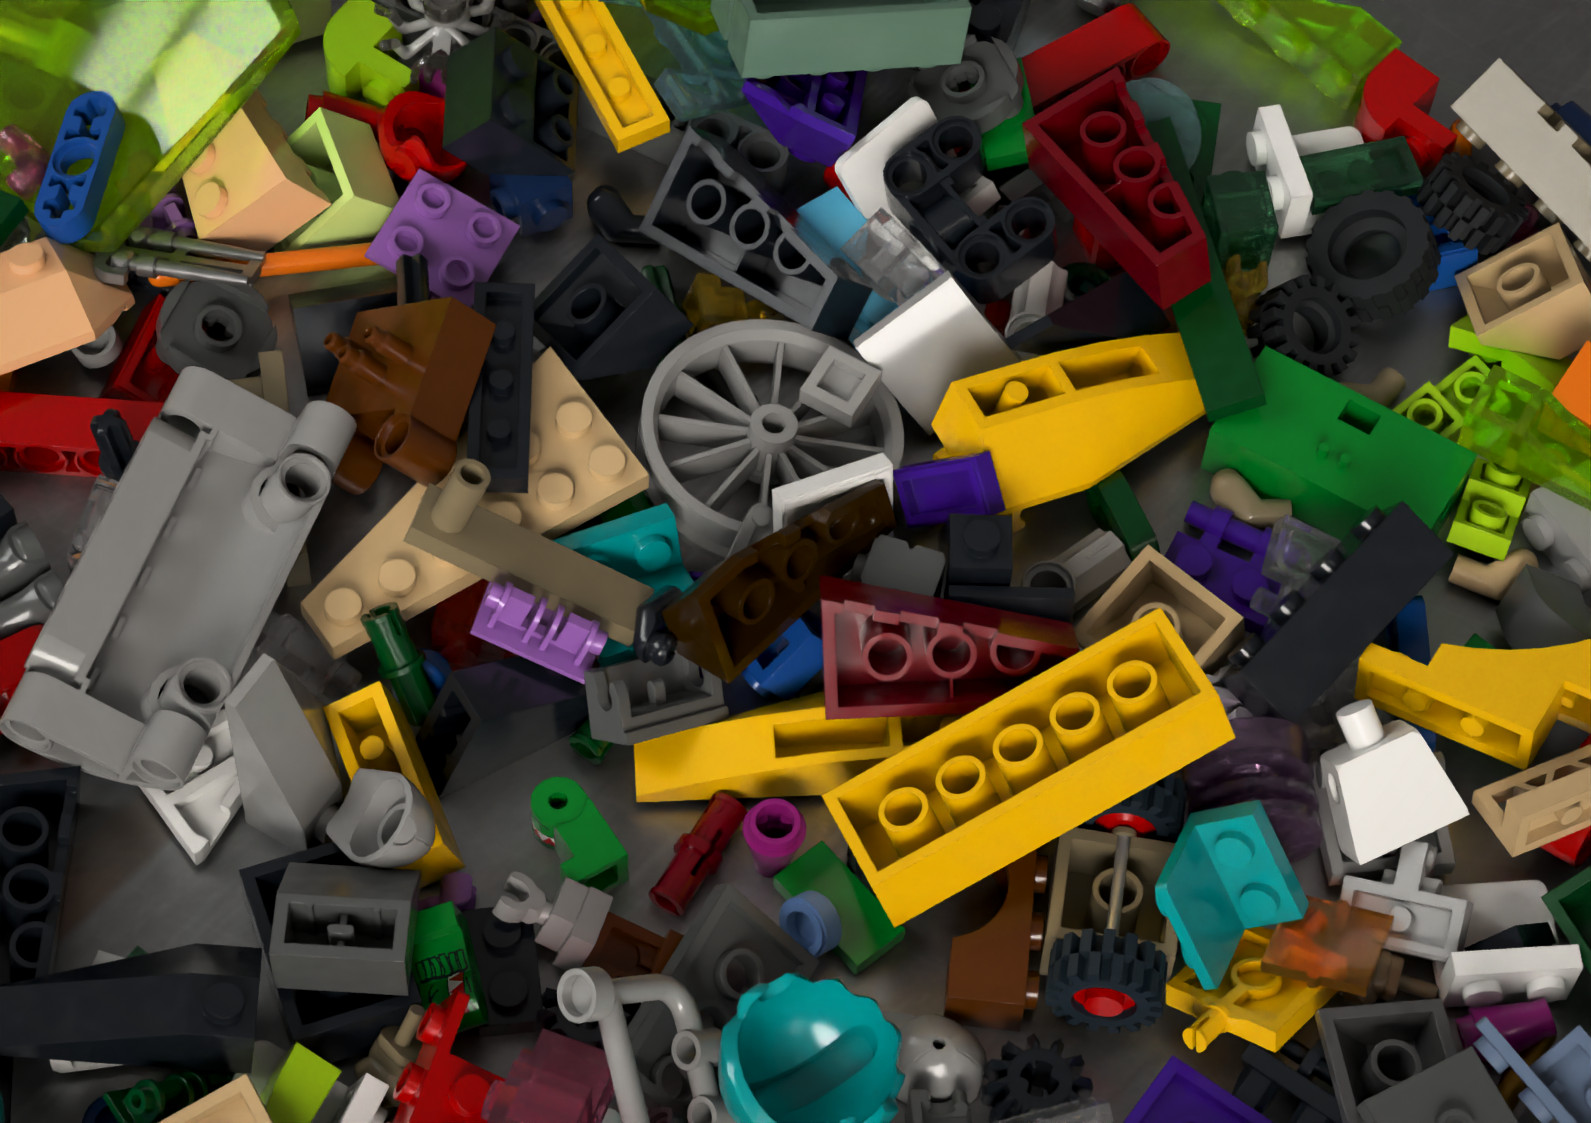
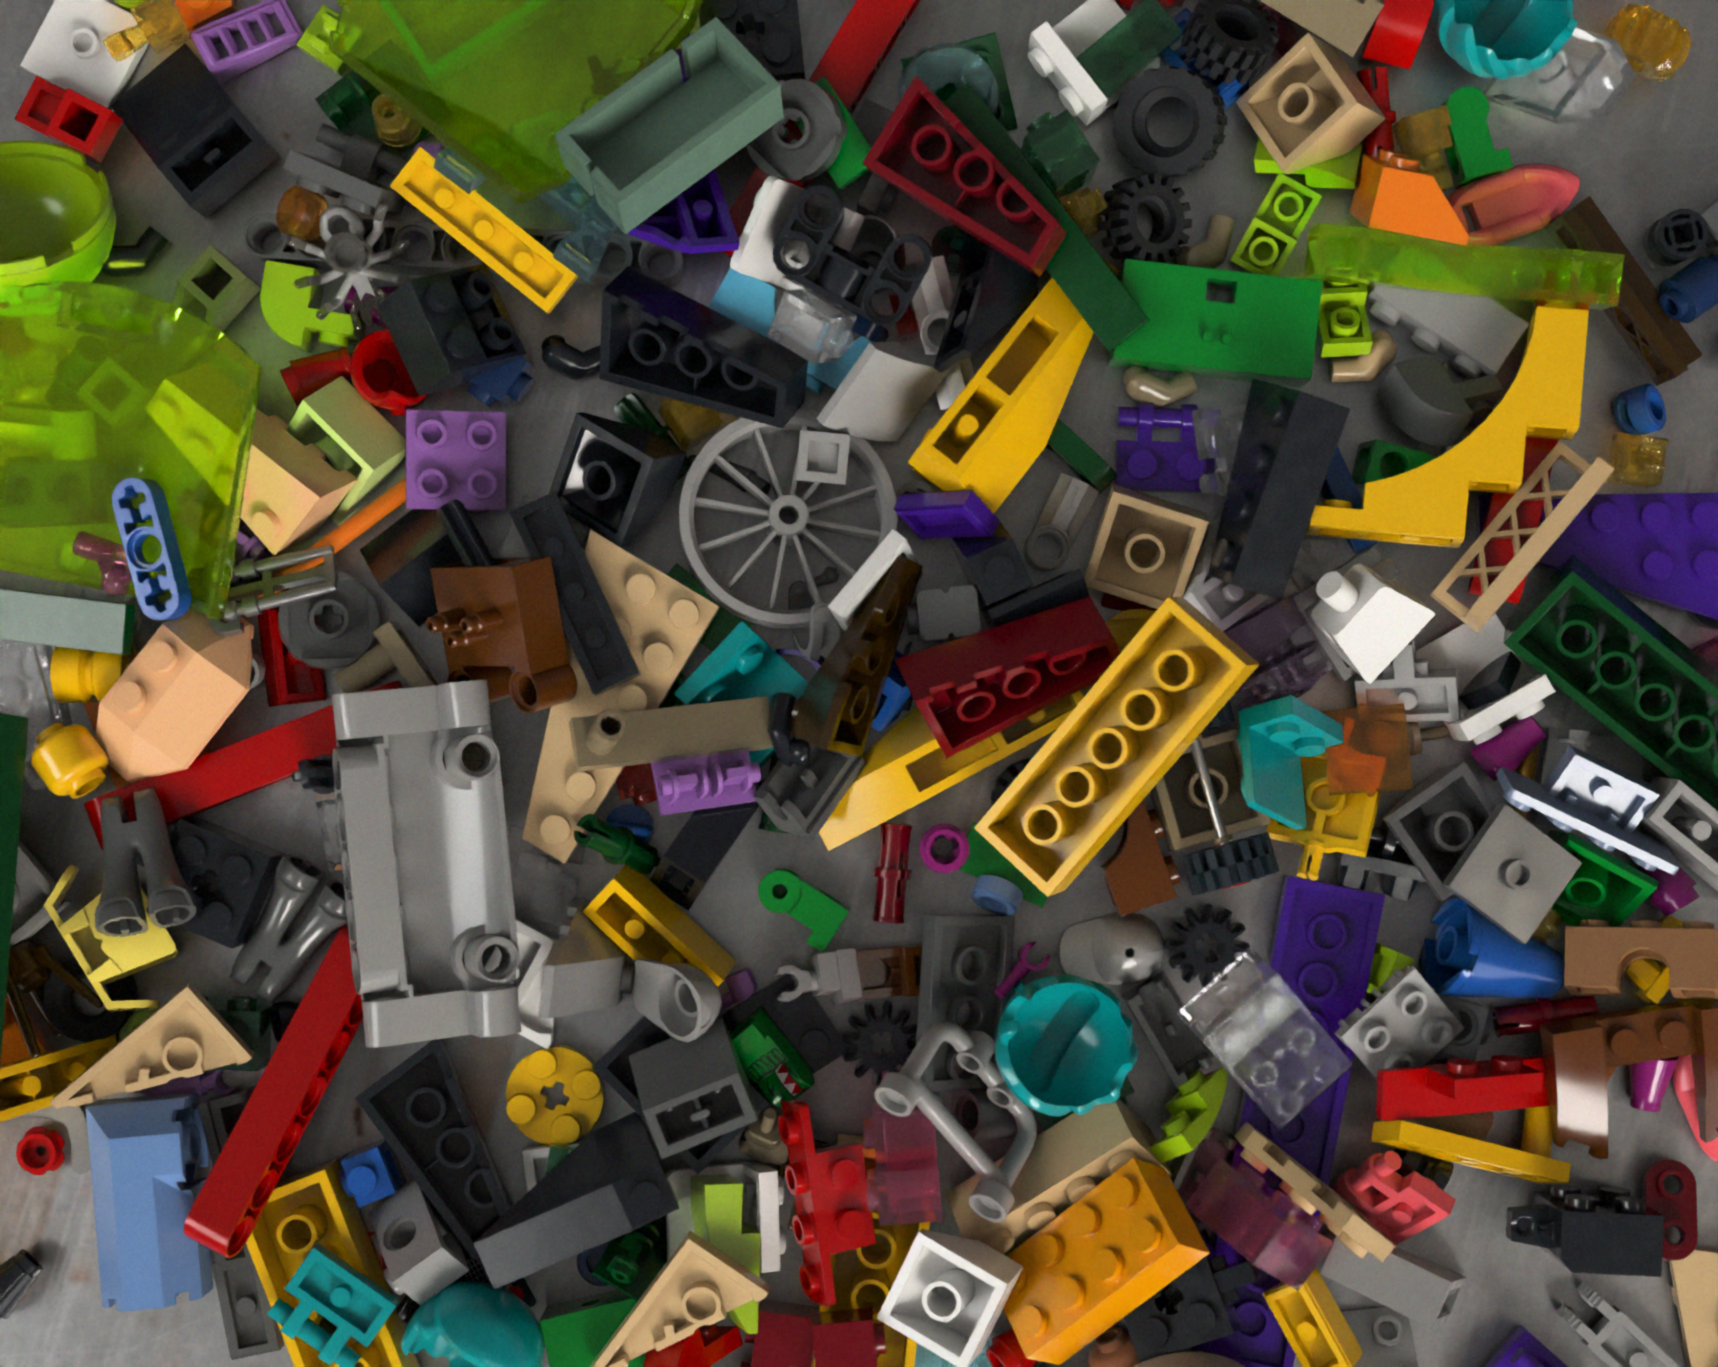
camera: 20 degrees left, 30 degrees up
none -> yellow plate [506,1044,606,1145]

